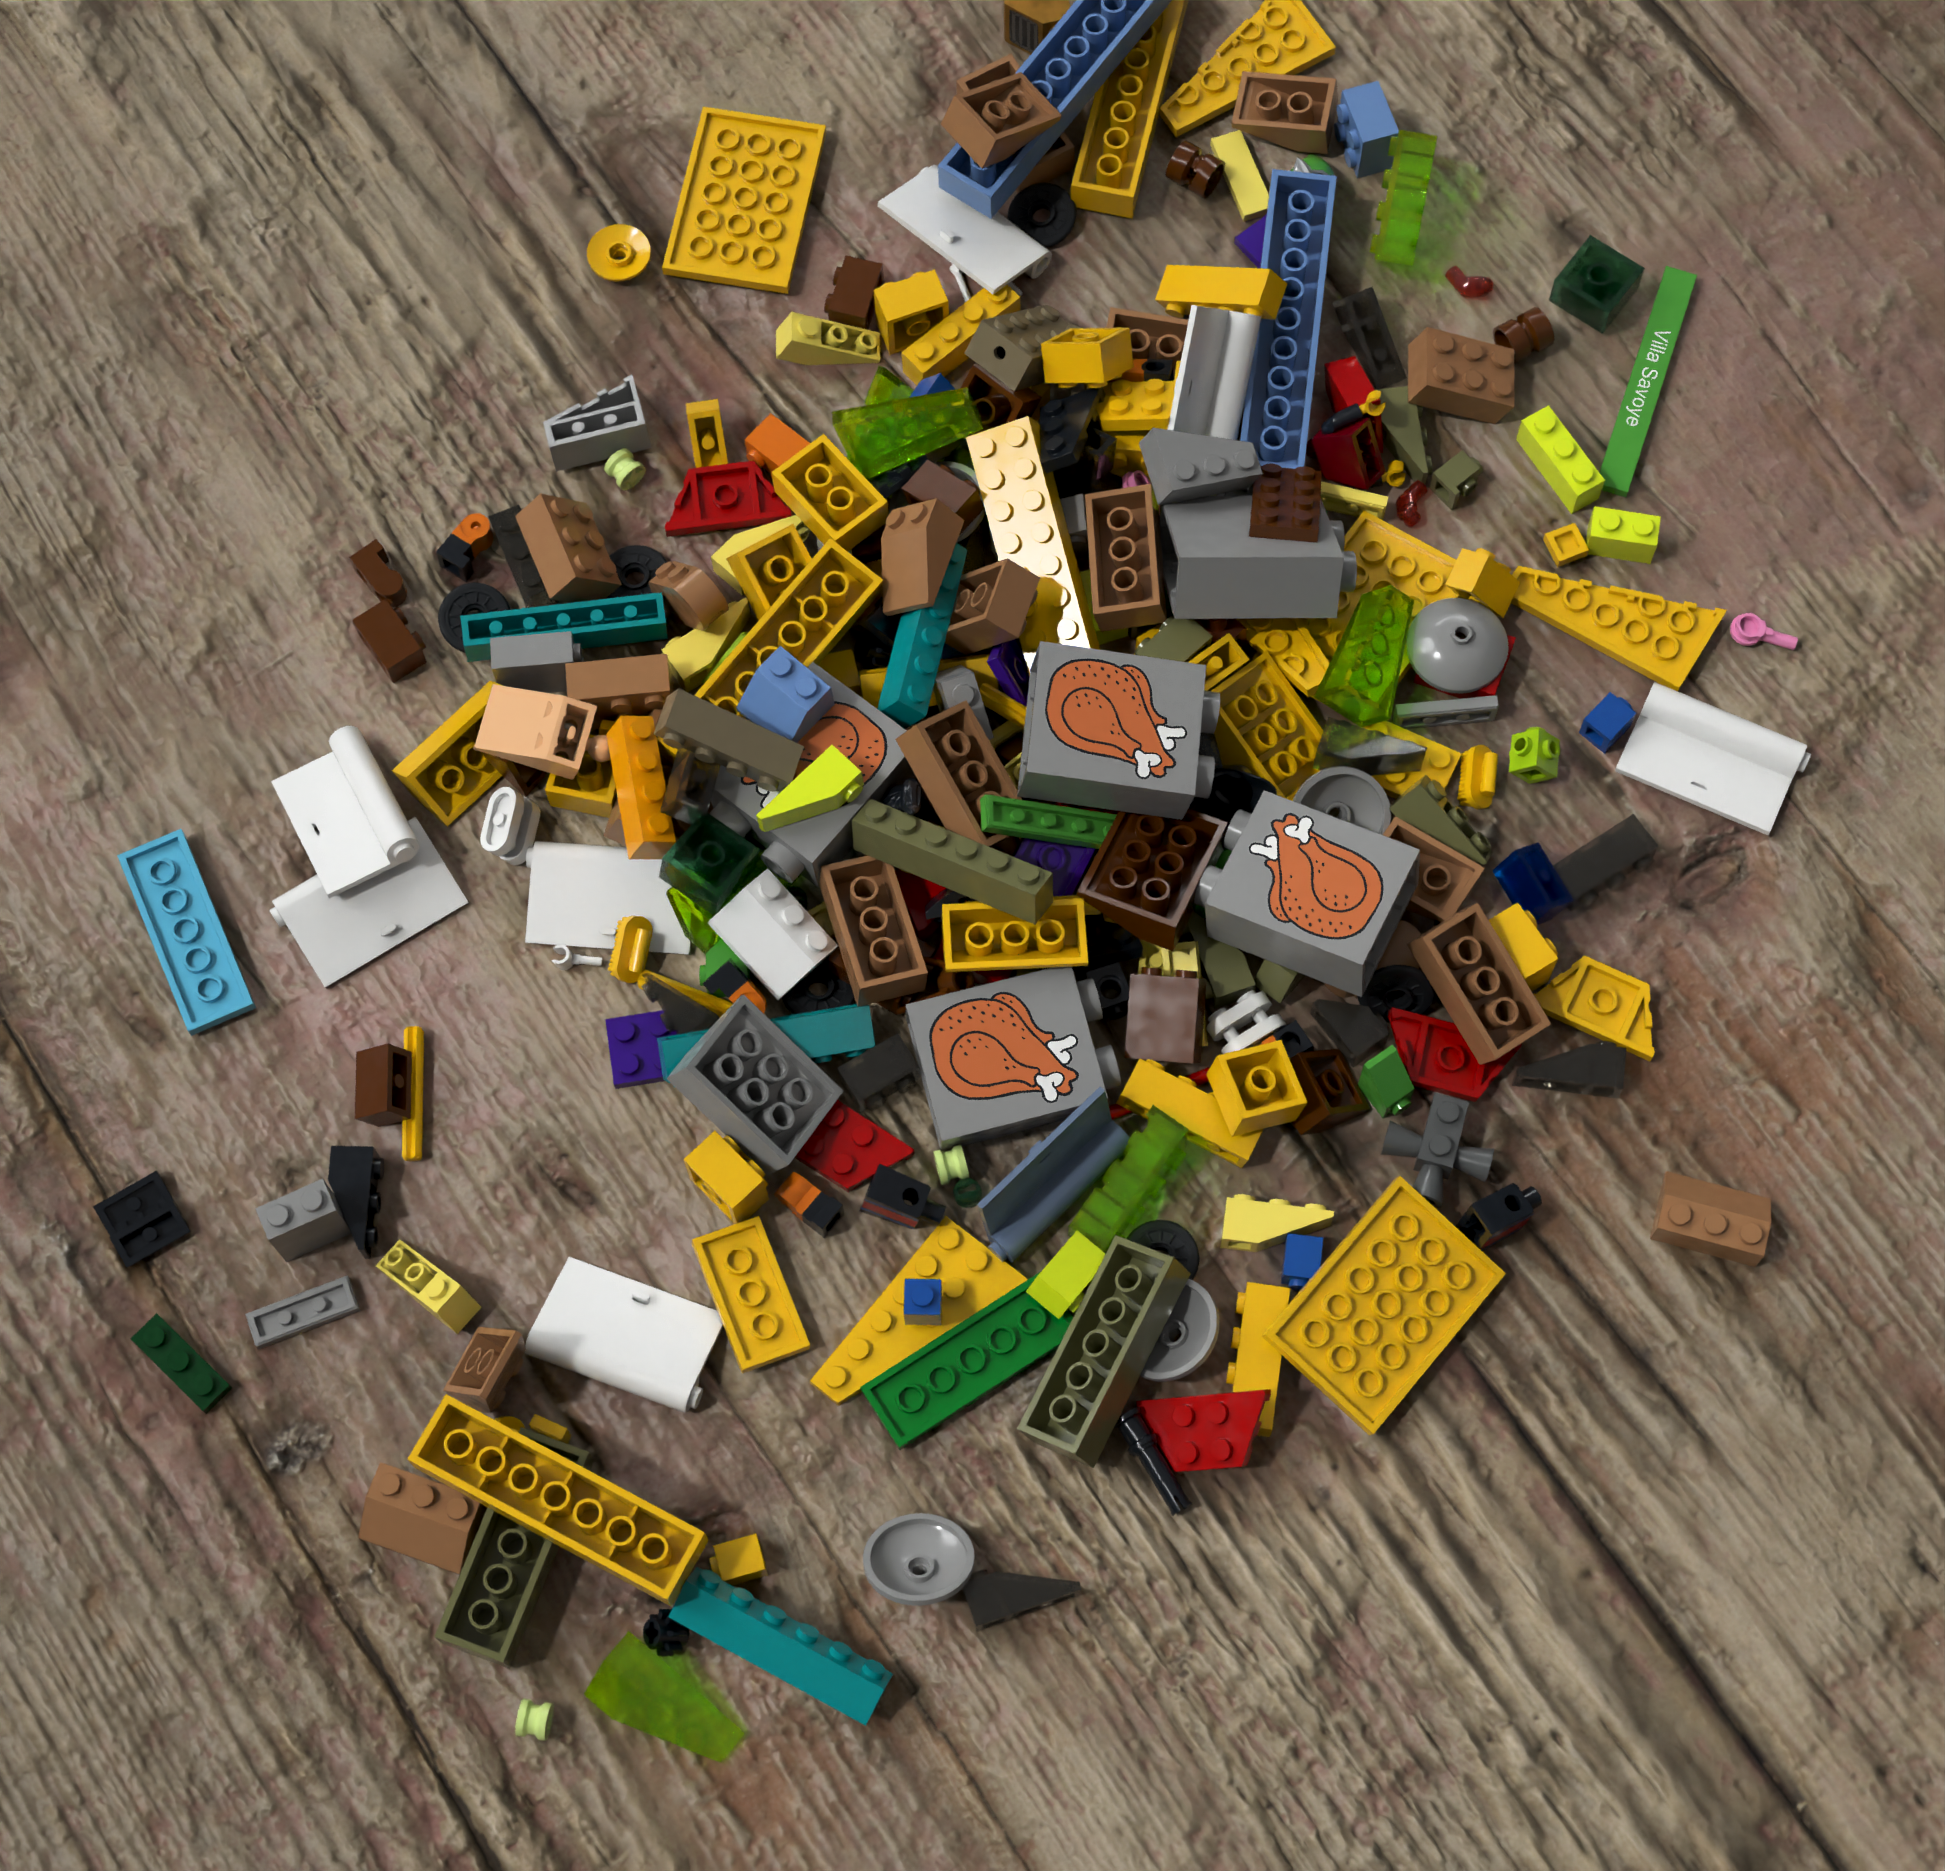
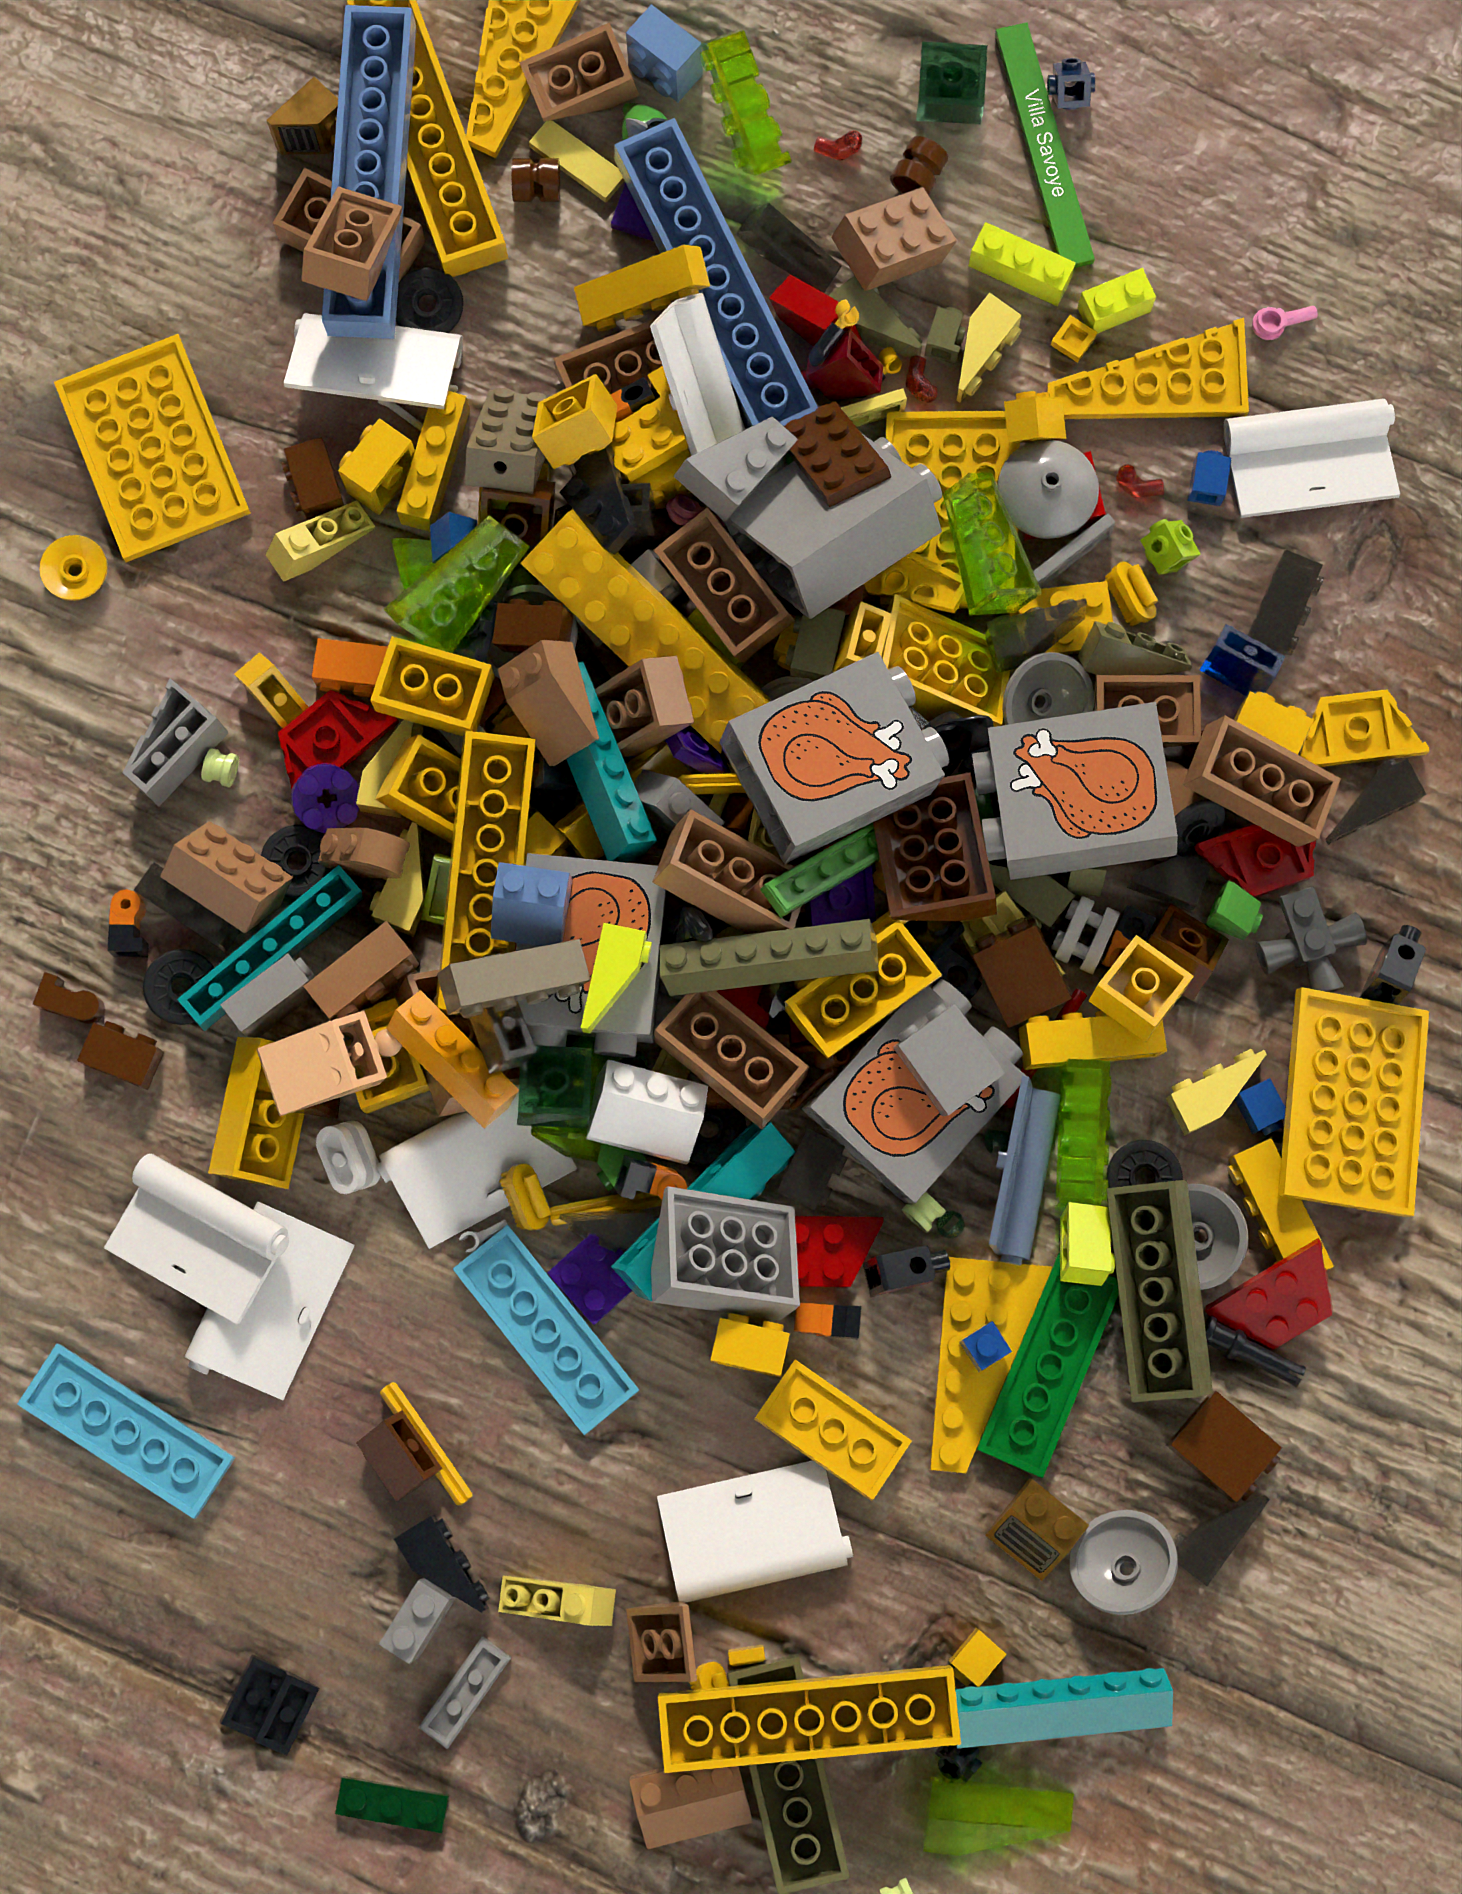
camera: 35 degrees left, 10 degrees up
none -> dark purple plate [291,763,359,833]
none -> medium azure plate [453,1225,640,1435]
none -> light grey brick [893,1003,1006,1116]
none -> light yellow slope [956,292,1022,403]
none -> pearl gold slope [985,1479,1089,1581]
none -> dark blue brick [1047,58,1095,110]
none -> clear red arm [1116,464,1164,498]
none -> reddish brown brick [1166,1391,1282,1503]

